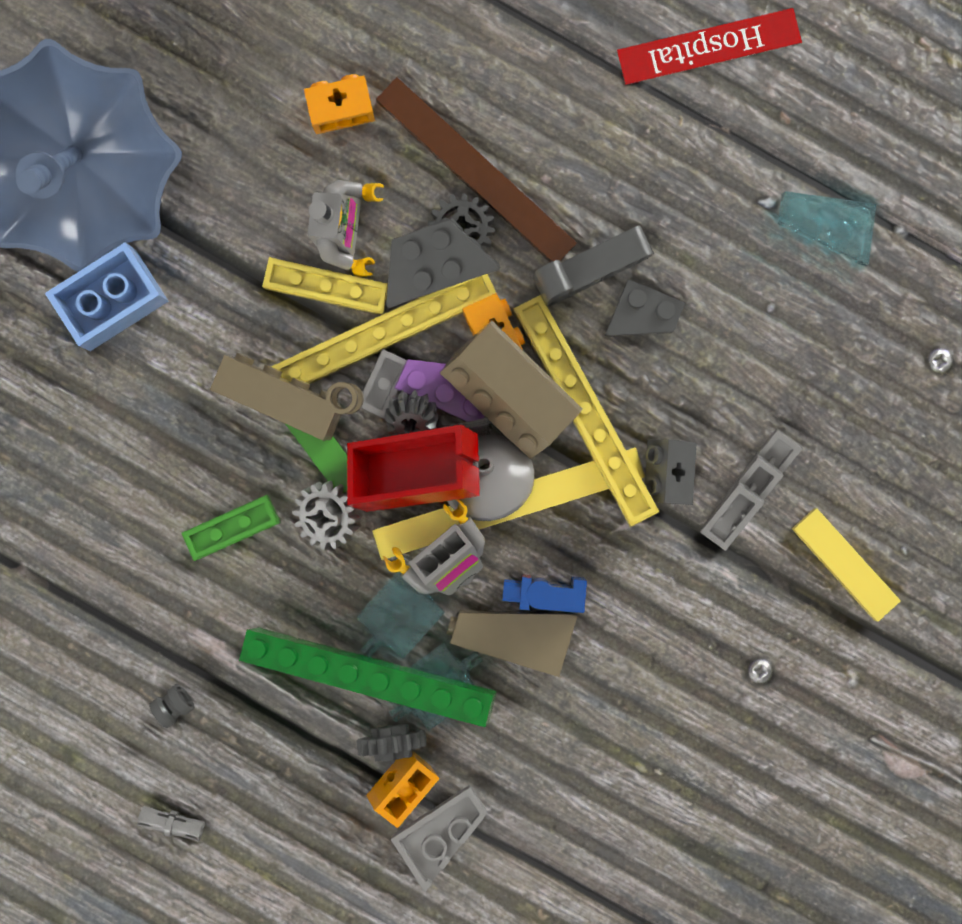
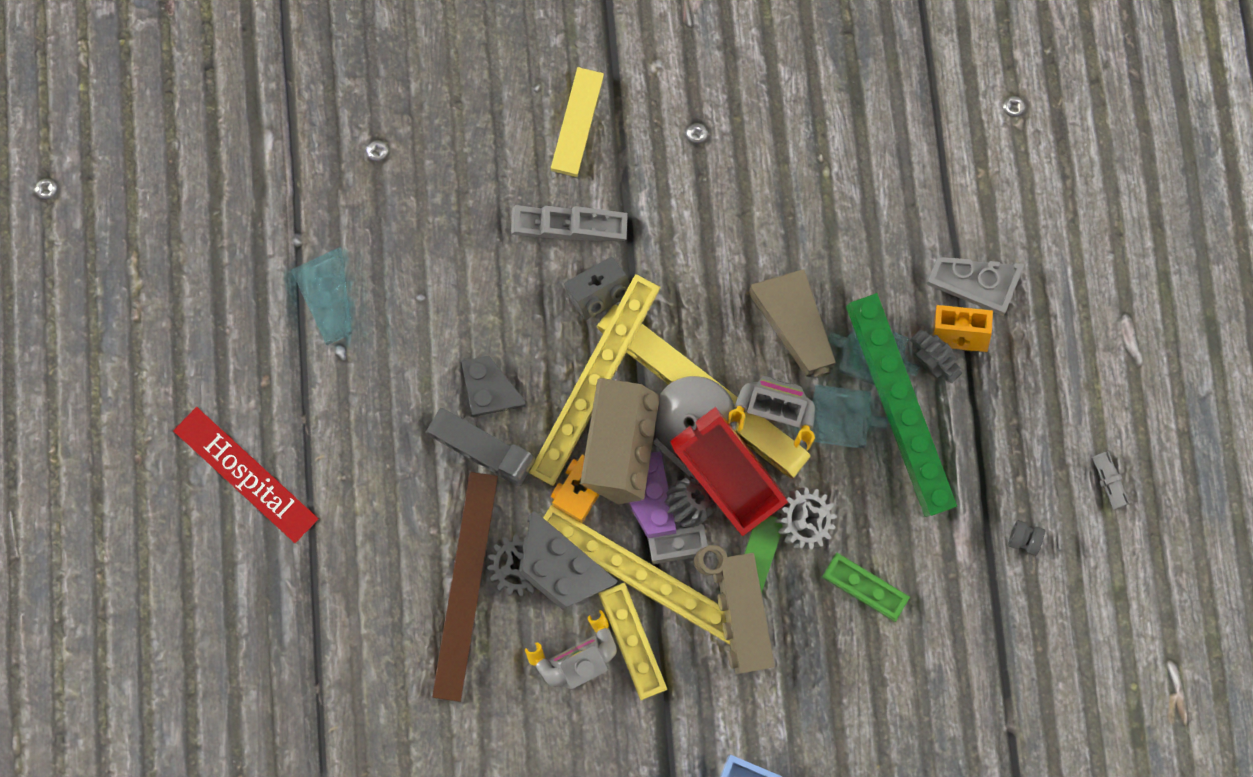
camera: 125 degrees left, 10 degrees down
light orange brick [304,74,375,135] -> none
blue hips [502,574,587,613] -> none

